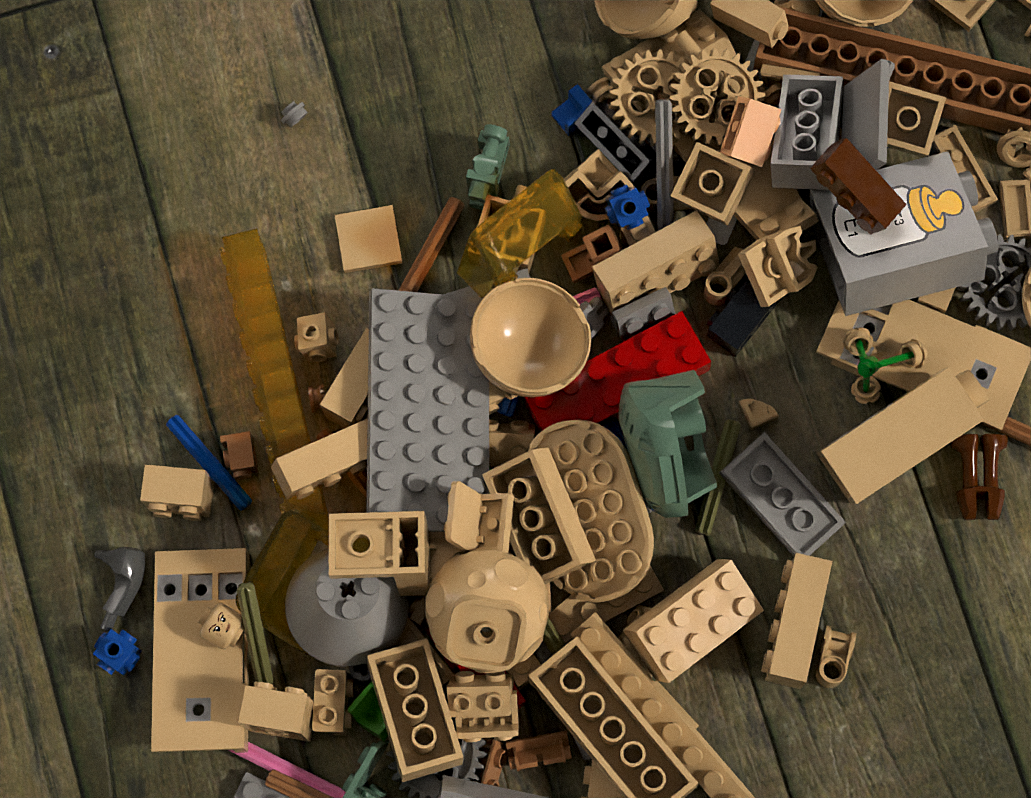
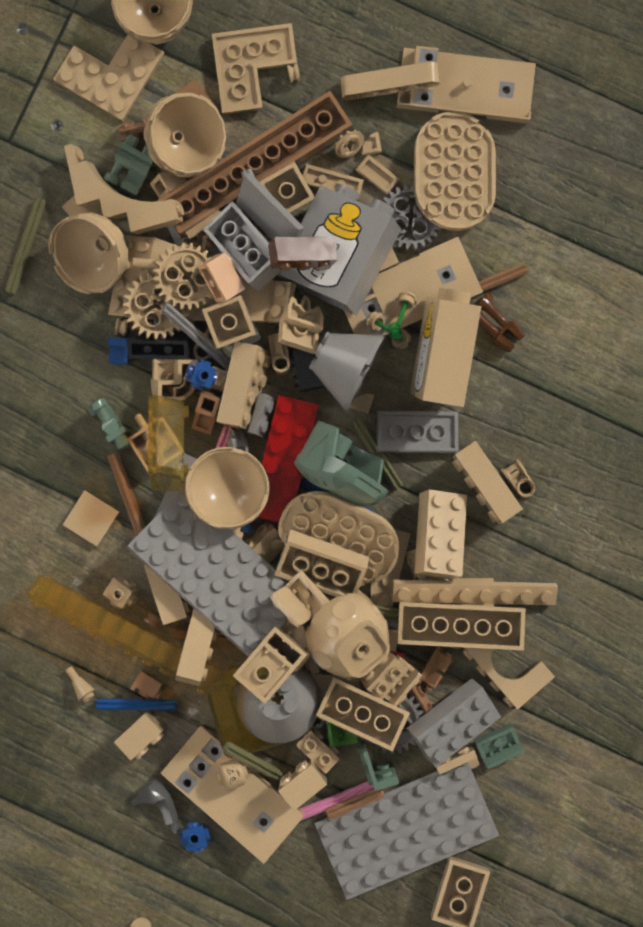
camera: 55 degrees left, 10 degrees up
none -> tan cone [66,666,96,703]
none -> light grey cone [309,332,384,411]

